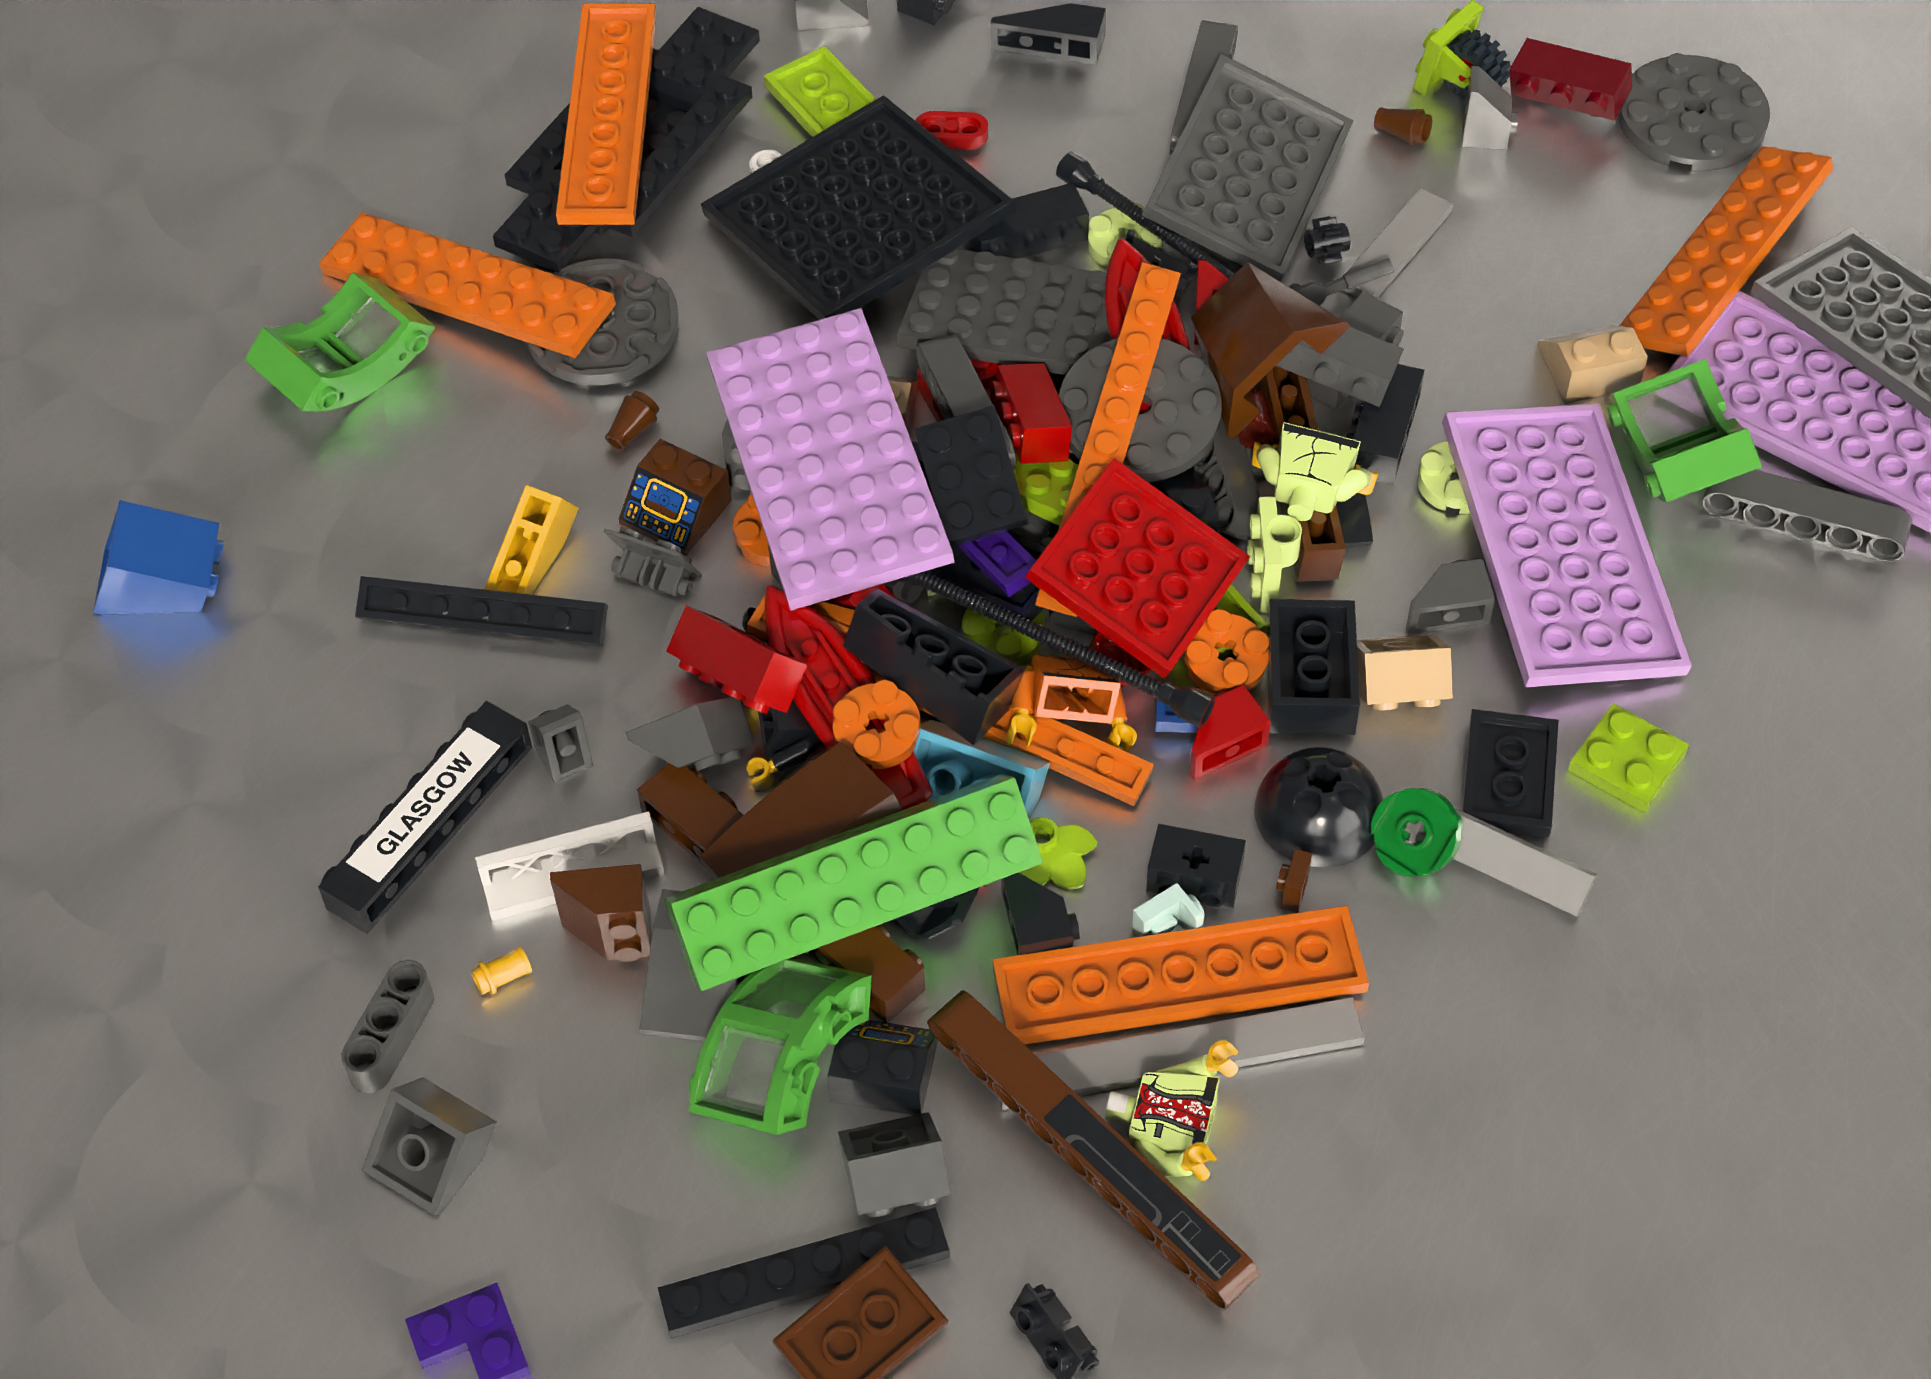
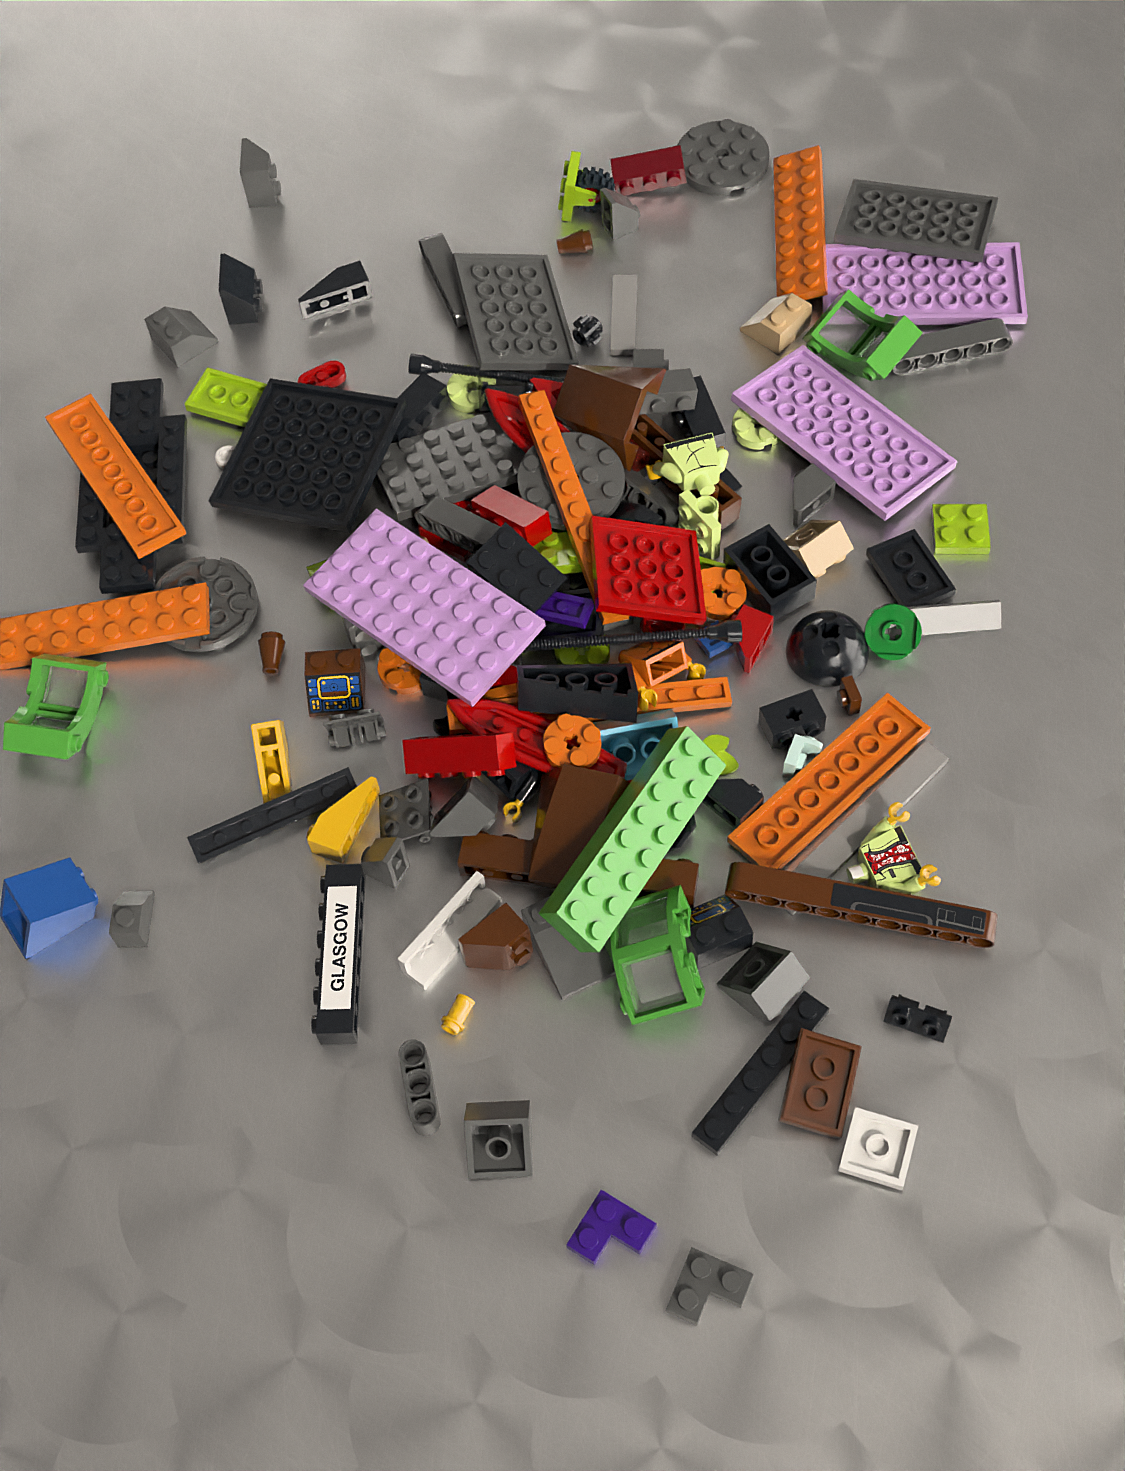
camera: 30 degrees left, 5 degrees up
dark grey piece [1289,258,1394,306] -> none
none -> dark grey slope [109,890,155,947]
none -> yellow slope [306,776,380,864]
none -> dark grey hinge [379,779,433,842]

